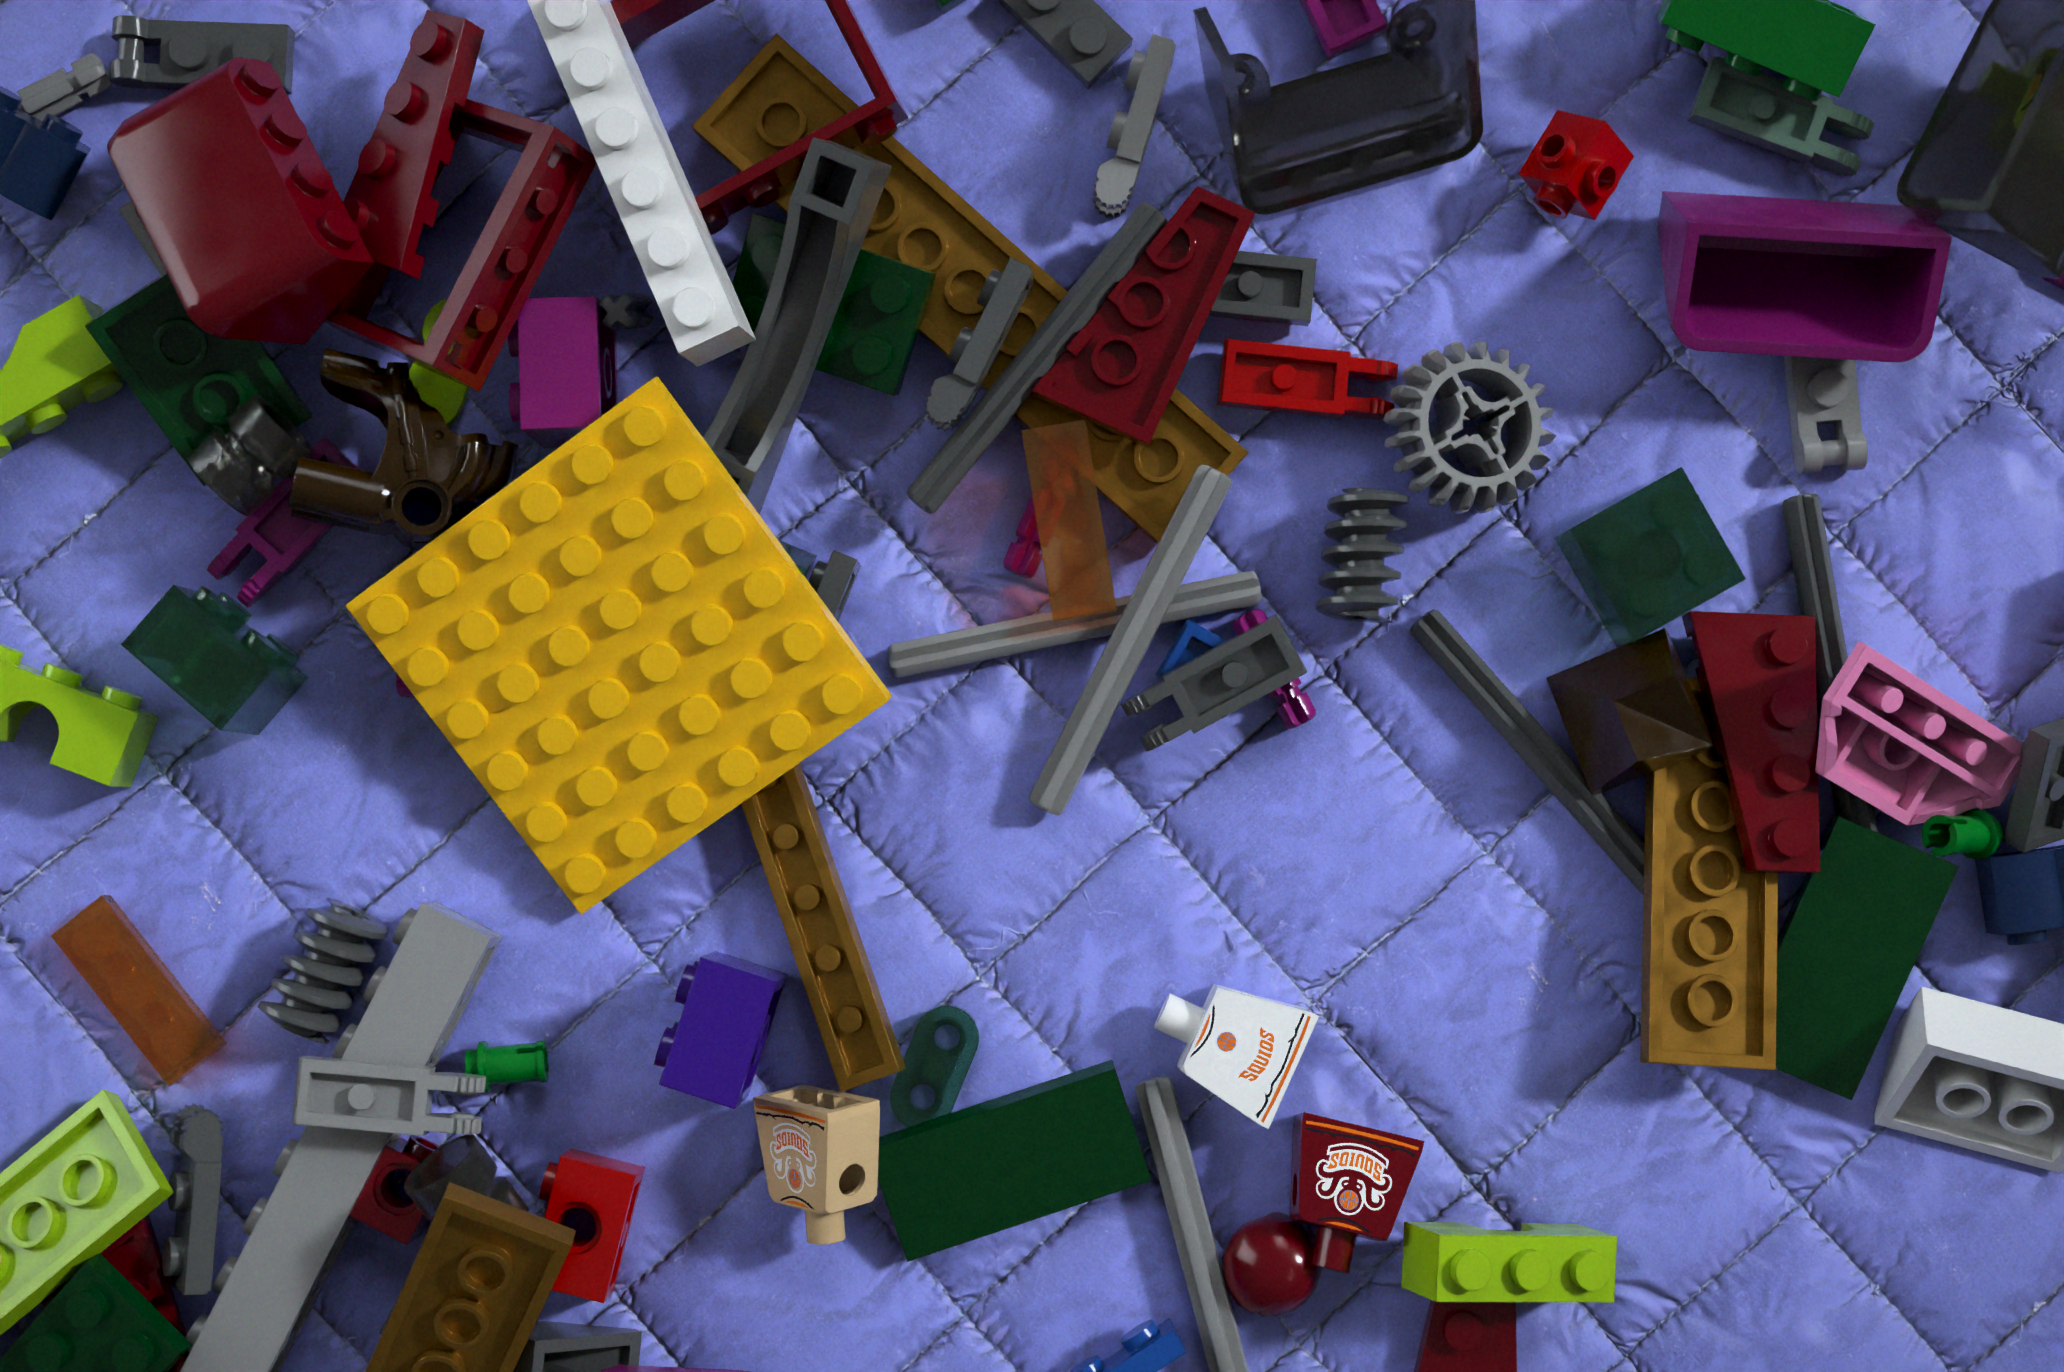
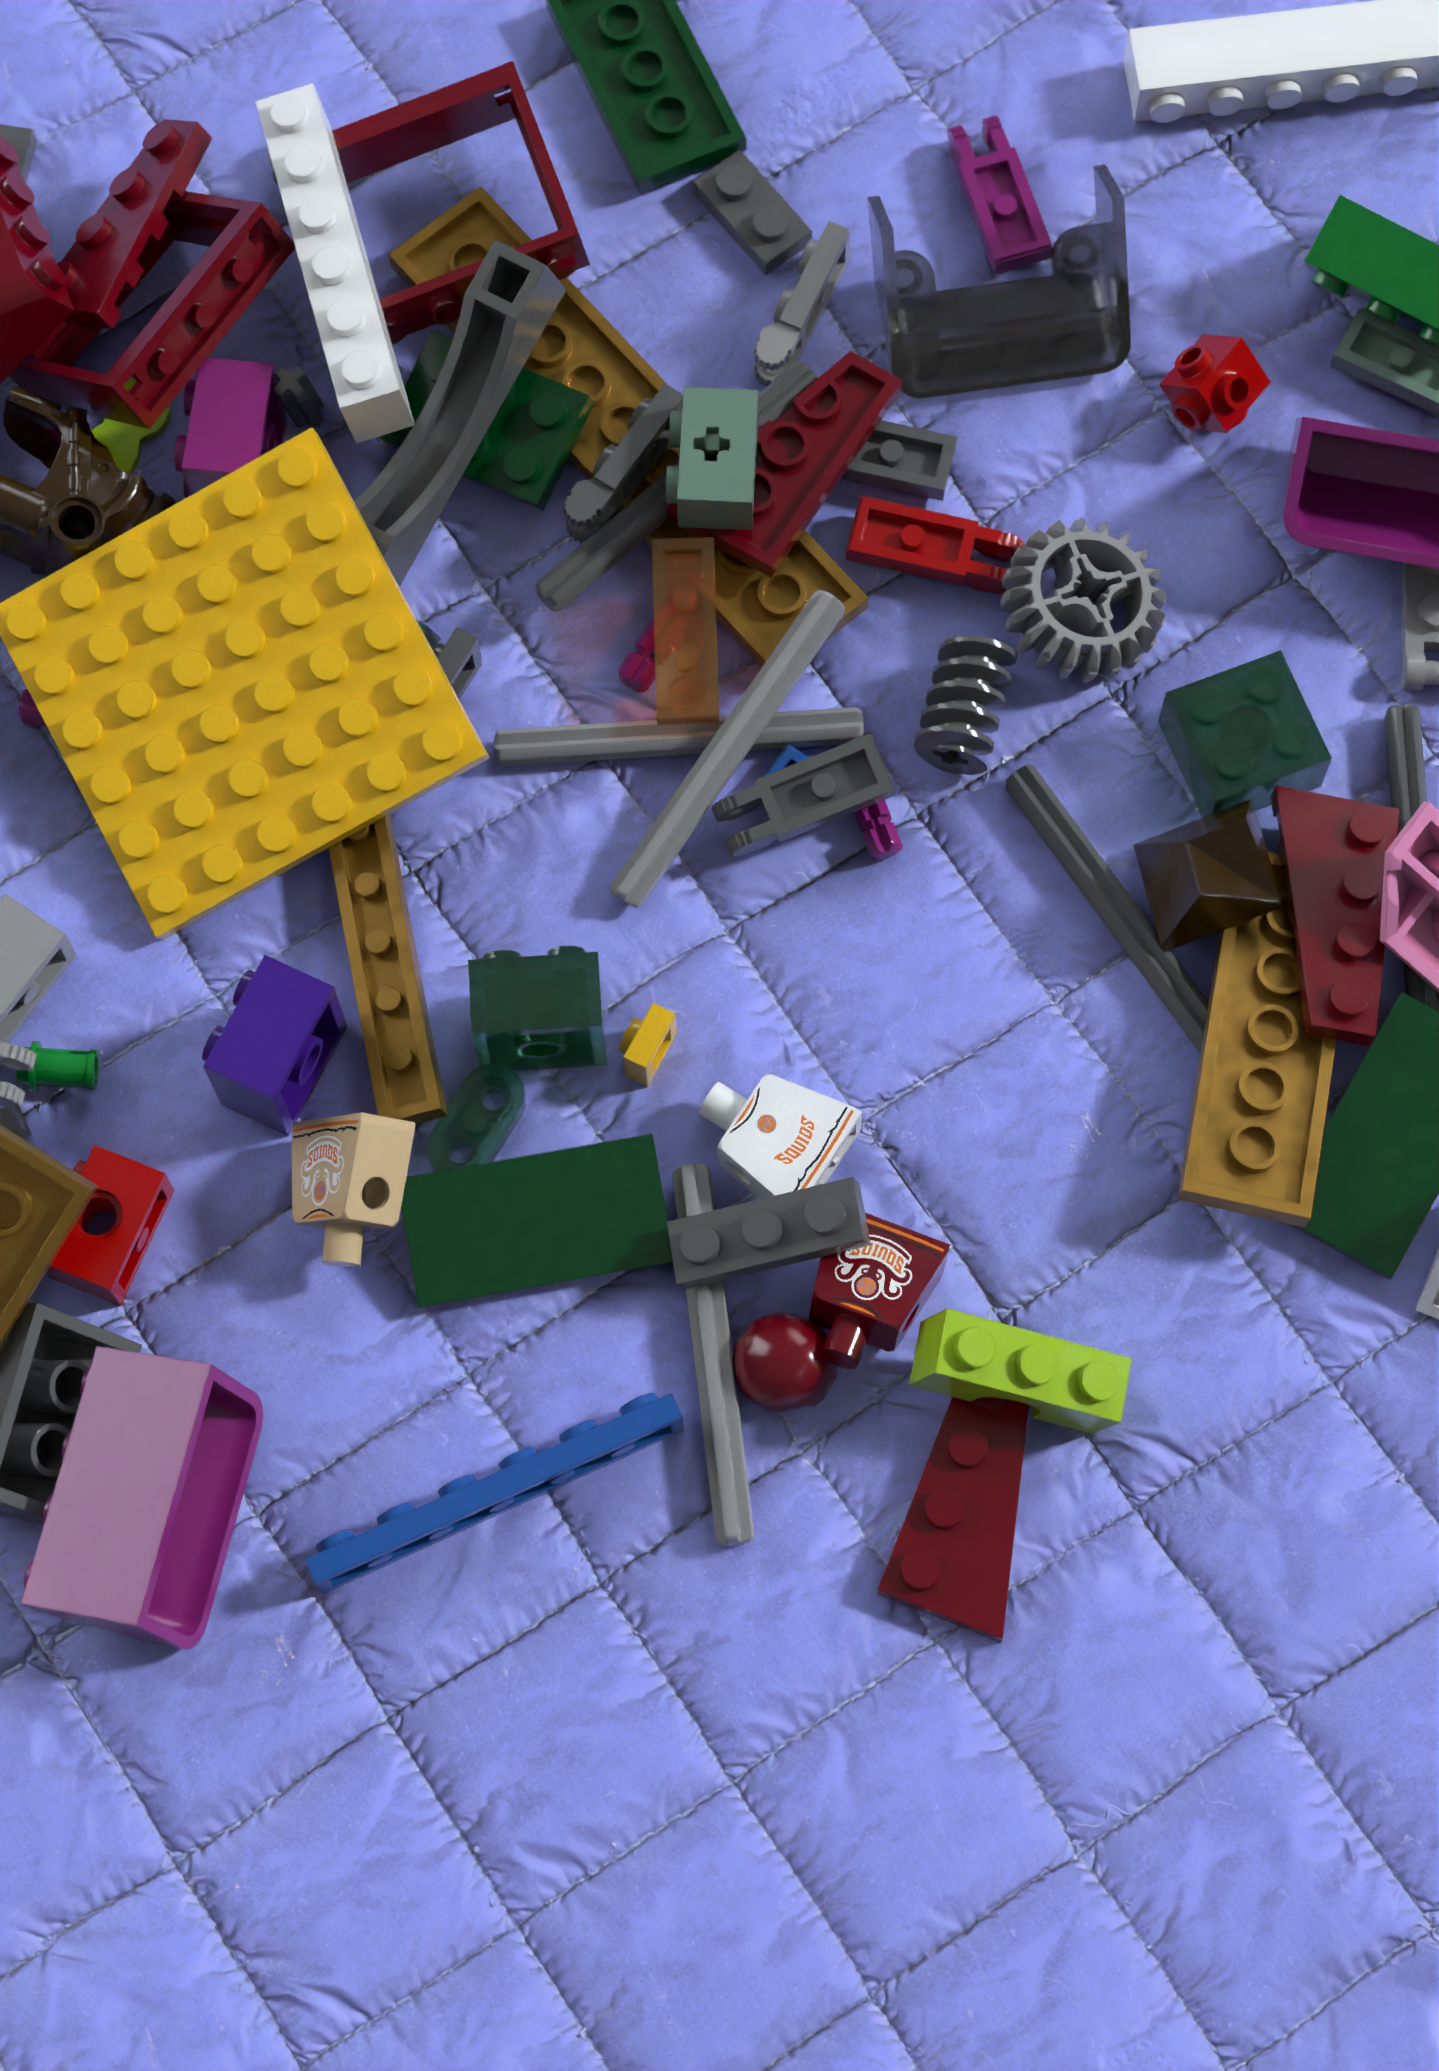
camera: 15 degrees right, 15 degrees down
none -> clear green brick [468,946,607,1073]
none -> yellow plate [619,1003,677,1087]
none -> sand green brick [666,387,758,530]
none -> dark grey plate [667,1177,871,1290]

